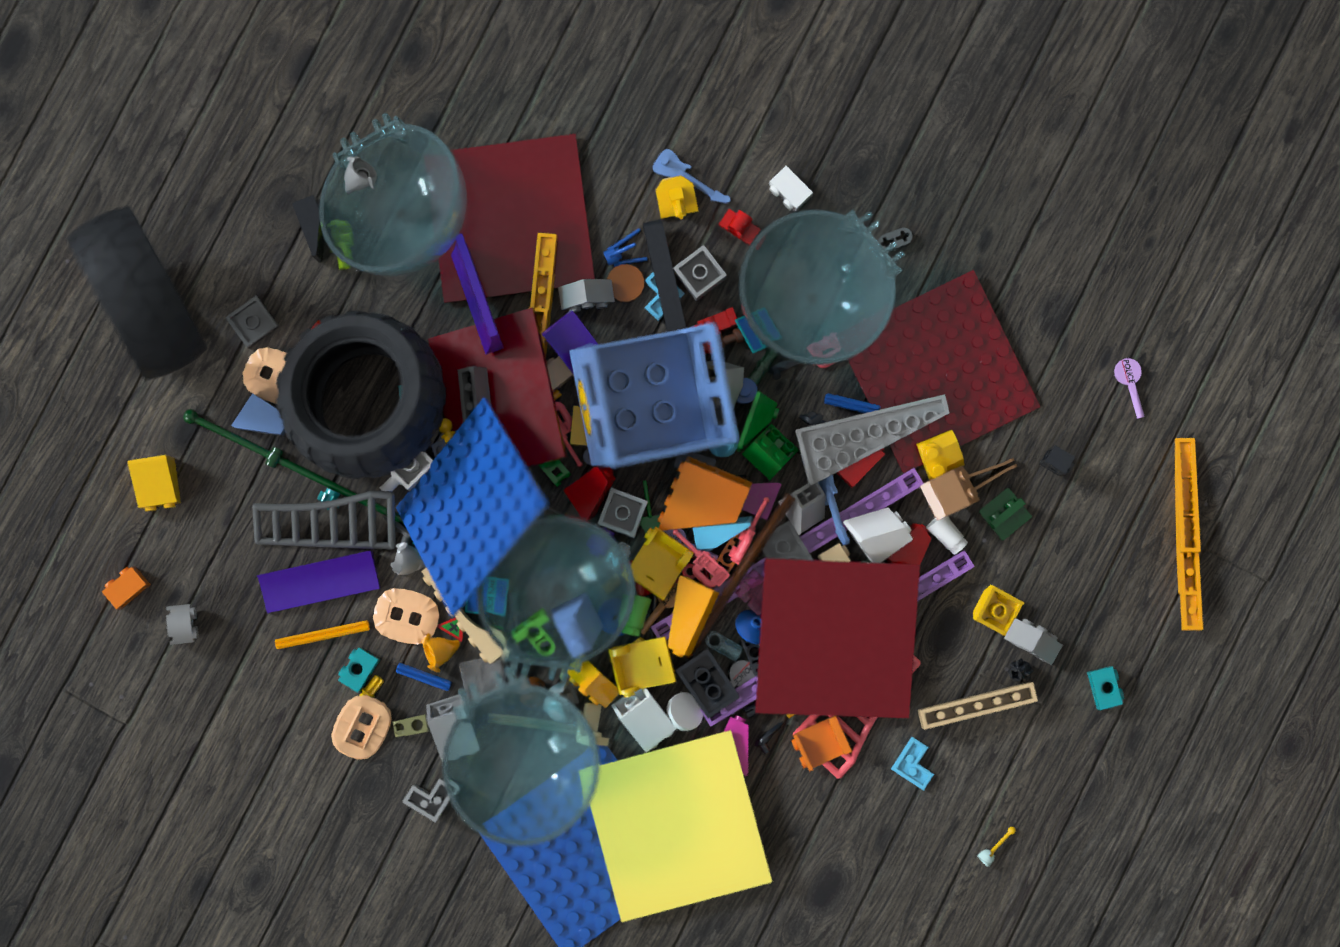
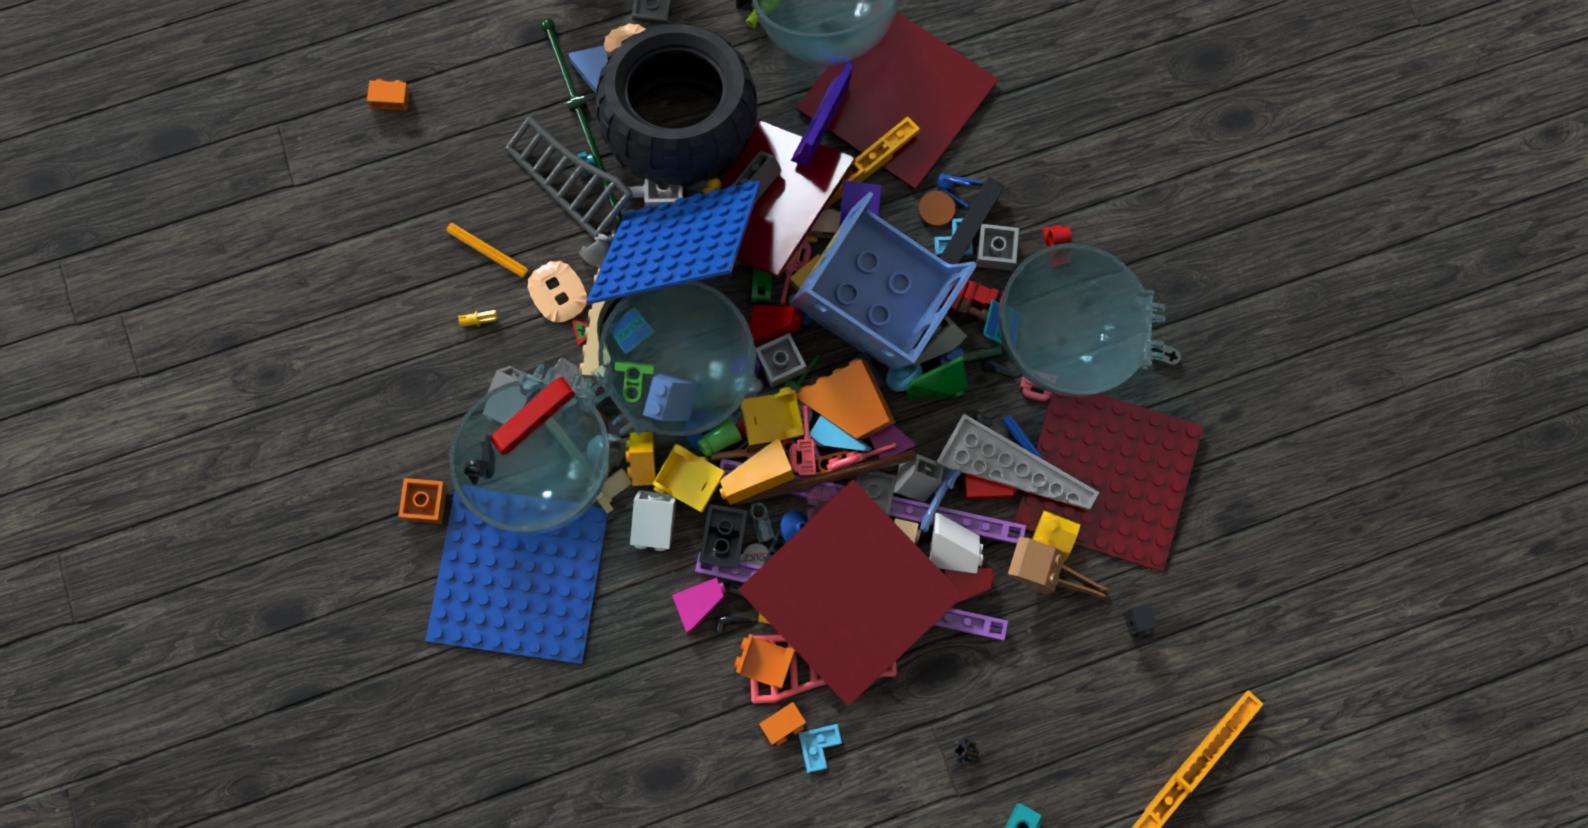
camera: 35 degrees right, 10 degrees down
yellow slope [127,455,181,512] -> none
light grey brick [166,604,199,645] -> none
dark purple arch [257,551,381,613] -> none
light nougat piece [331,695,392,759] -> none
teal brick [338,647,381,693] -> none
olive leg [393,714,431,737] -> none
blue axle [396,663,452,691] -> none
light grey brick [403,777,458,822] -> none
light orange hat [421,633,460,673] -> none
light grey brick [558,279,615,313] -> none
light yellow baseplate [581,730,772,922] -> none
medium blue piece [653,149,730,203] -> none
yellow piece [656,175,698,219] -> none
white tile [667,692,703,731] -> none
green slope [742,424,799,480] -> none
white brick [769,166,813,212] -> none
tan brick [917,682,1038,730] -> none
white plant [926,516,968,555] -> none
yellow slope [973,585,1024,636] -> none
dark green bracket [979,488,1032,540] -> none
light grey brick [1004,618,1063,665] -> none
lavender piece [1114,358,1145,419] -> none
none -> orange brick [398,478,448,524]
none -> black hair [464,435,496,485]
none -> red beam [490,377,575,455]
none -> orange piece [759,702,806,746]

